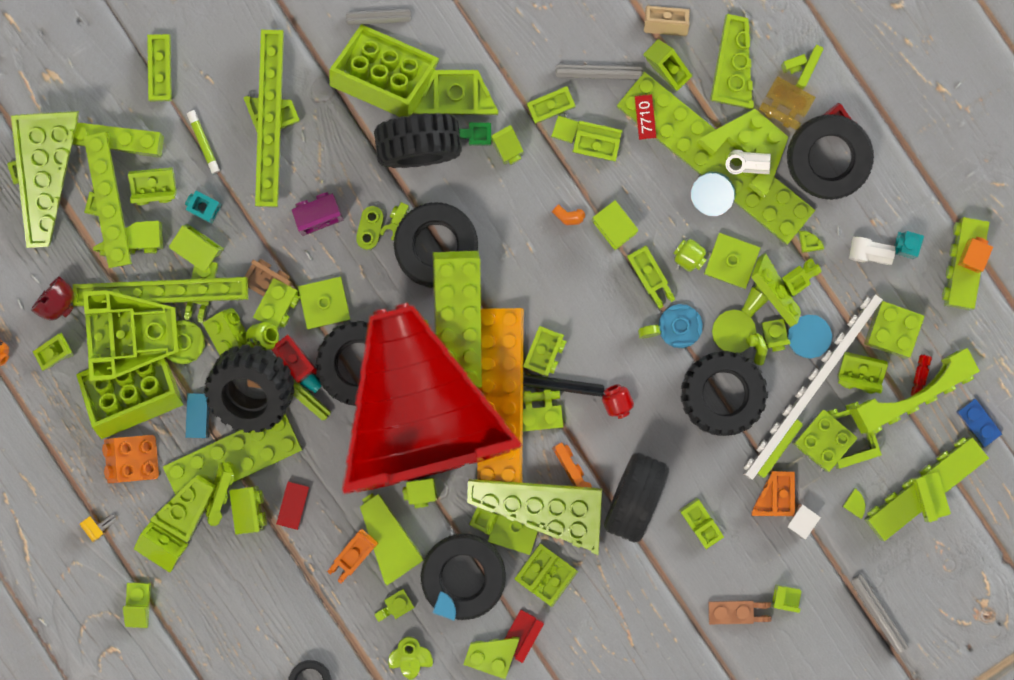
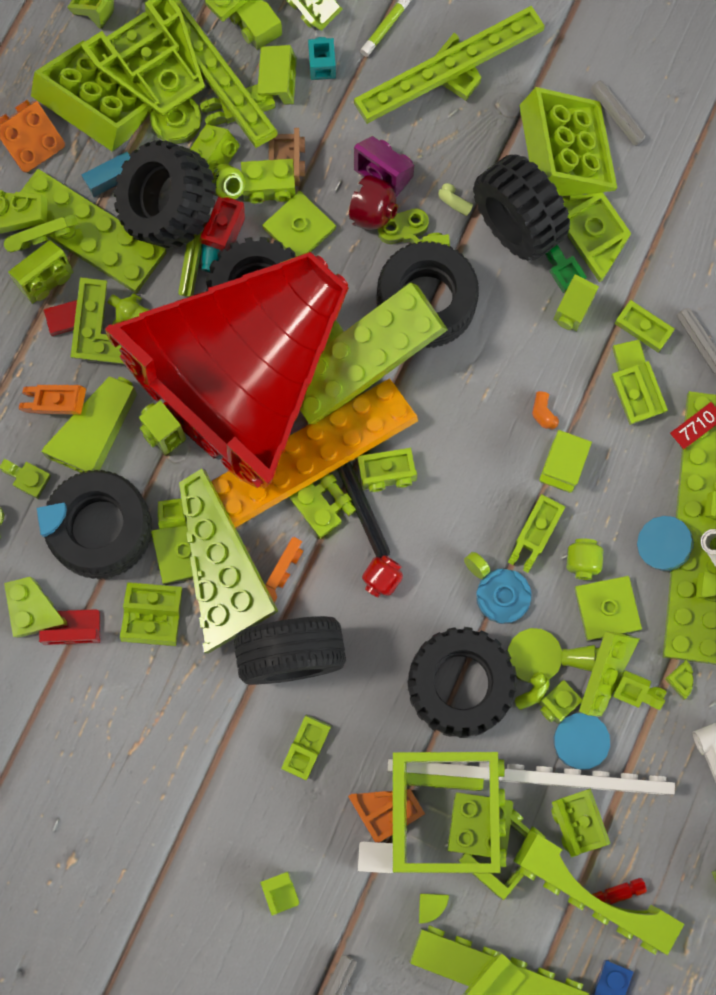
camera: 60 degrees right, 10 degrees down
nougat hinge [708,601,771,625] -> none
lime brick [864,301,925,359] -> none
none -> lime plate [70,277,125,365]
none -> lime piece [107,293,150,325]
none -> dark red cylinder [349,175,398,230]
none -> lime window [393,752,506,873]
none -> yellowish green arm [438,183,473,216]

